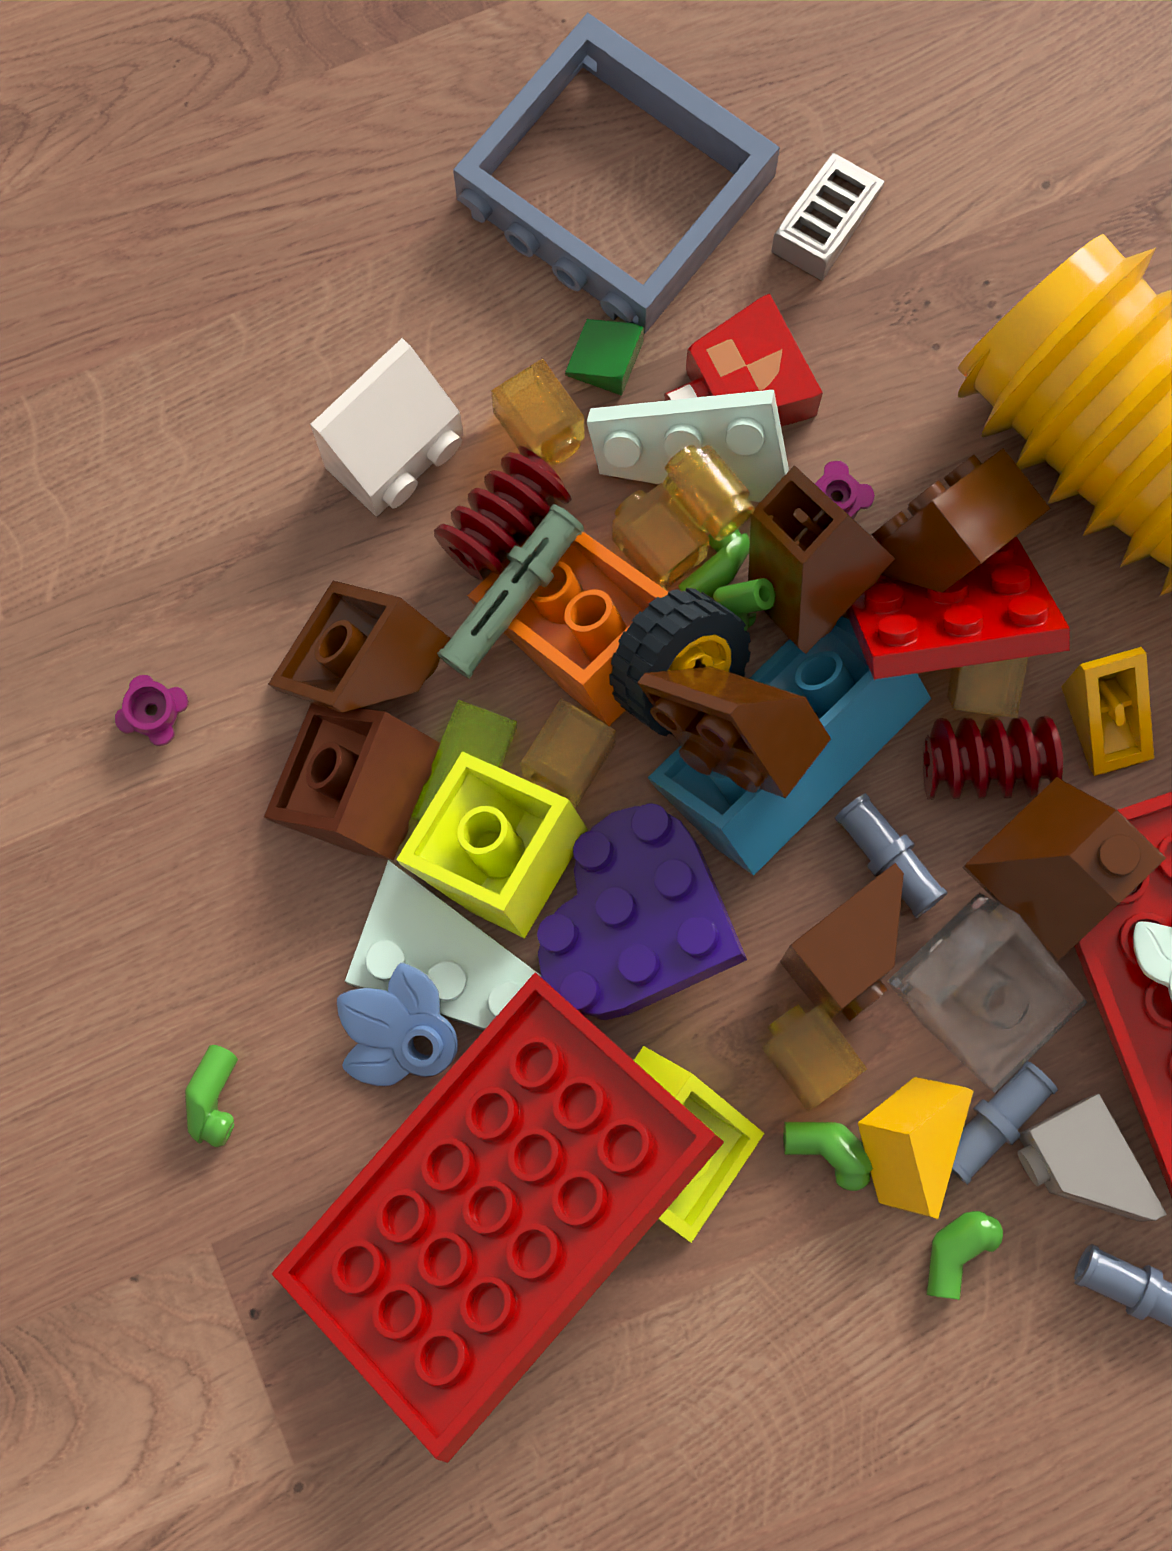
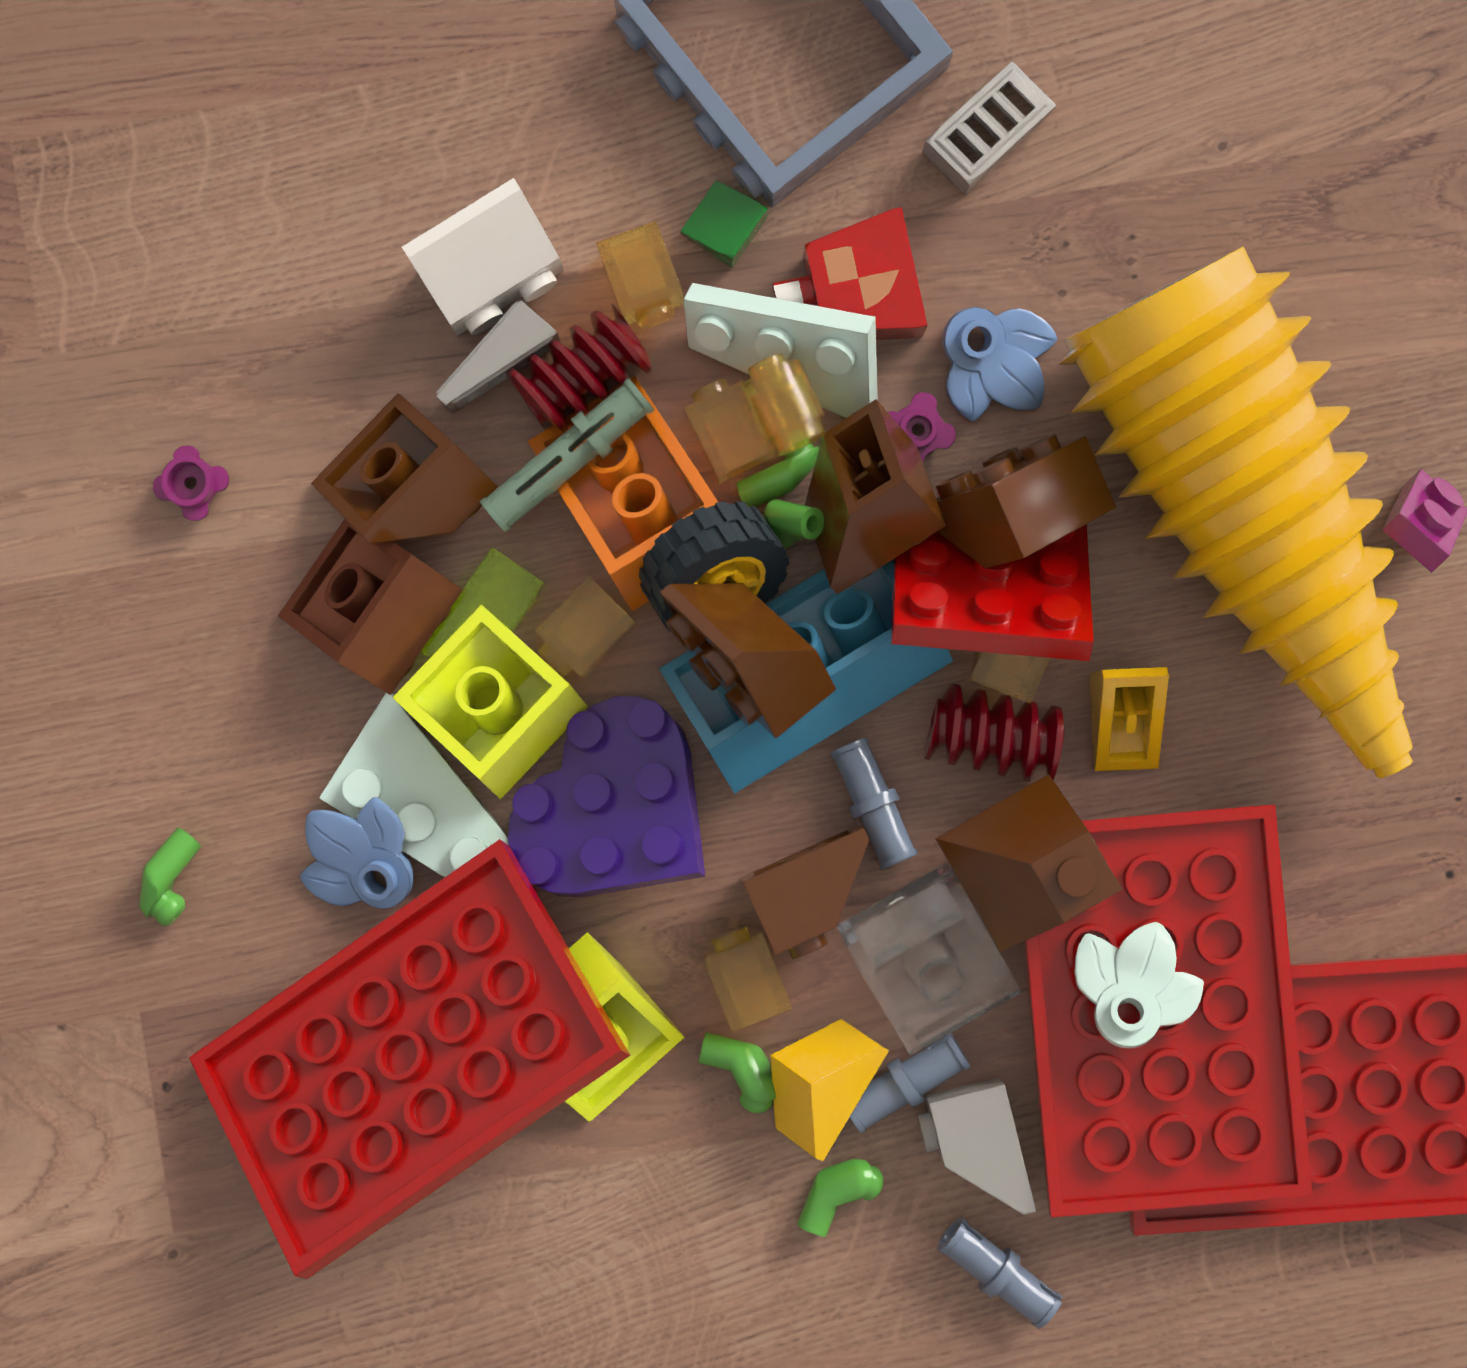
camera: 10 degrees right, 10 degrees up
none -> light grey slope [436,300,560,413]
none -> medium blue plate [942,307,1057,422]

